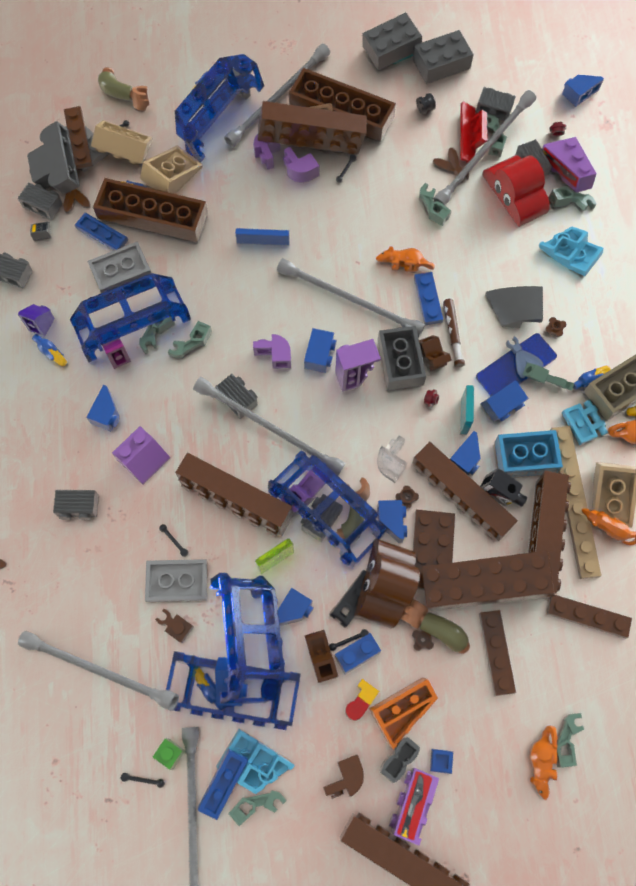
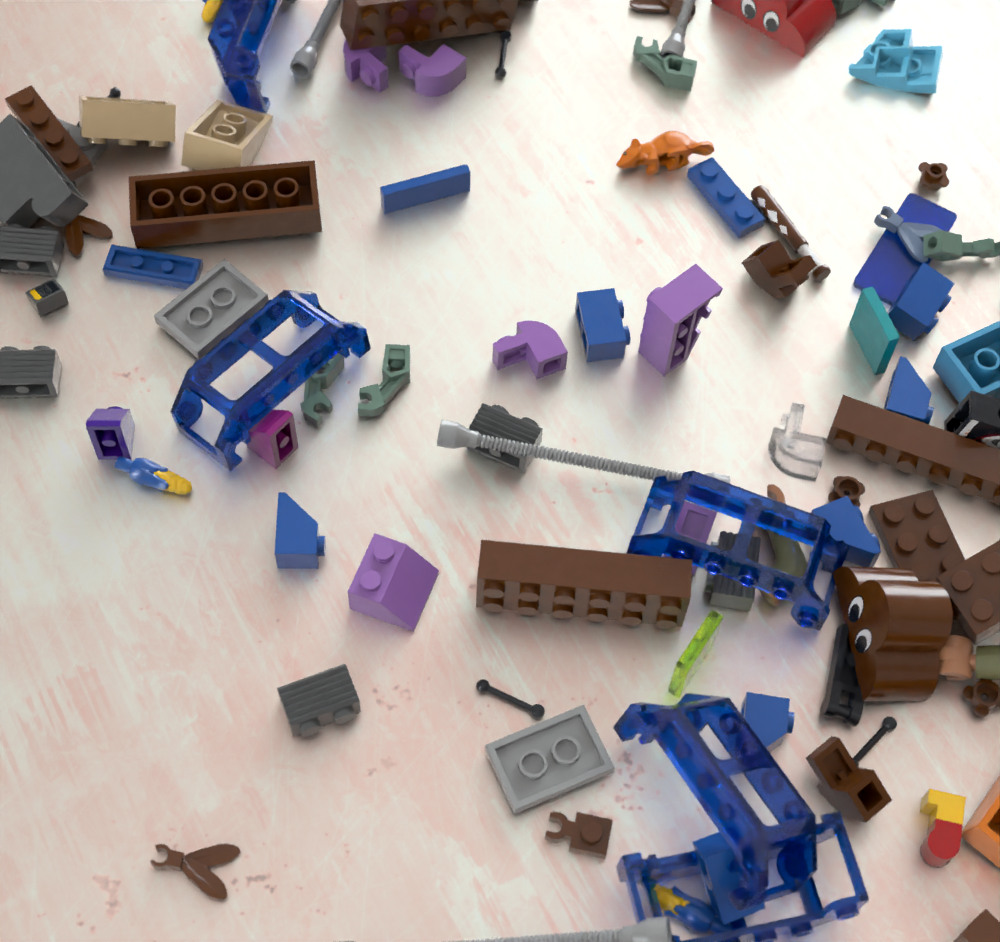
camera: 25 degrees left, 10 degrees down
piece [98,67,149,111] -> none
light grey hose [277,258,425,337] -> none
blue brick [334,633,381,674] -> none
dark grey brick [378,325,426,391] -> none
dark red plate [424,389,439,408] -> none
dark grey slope [485,286,543,328] -> none

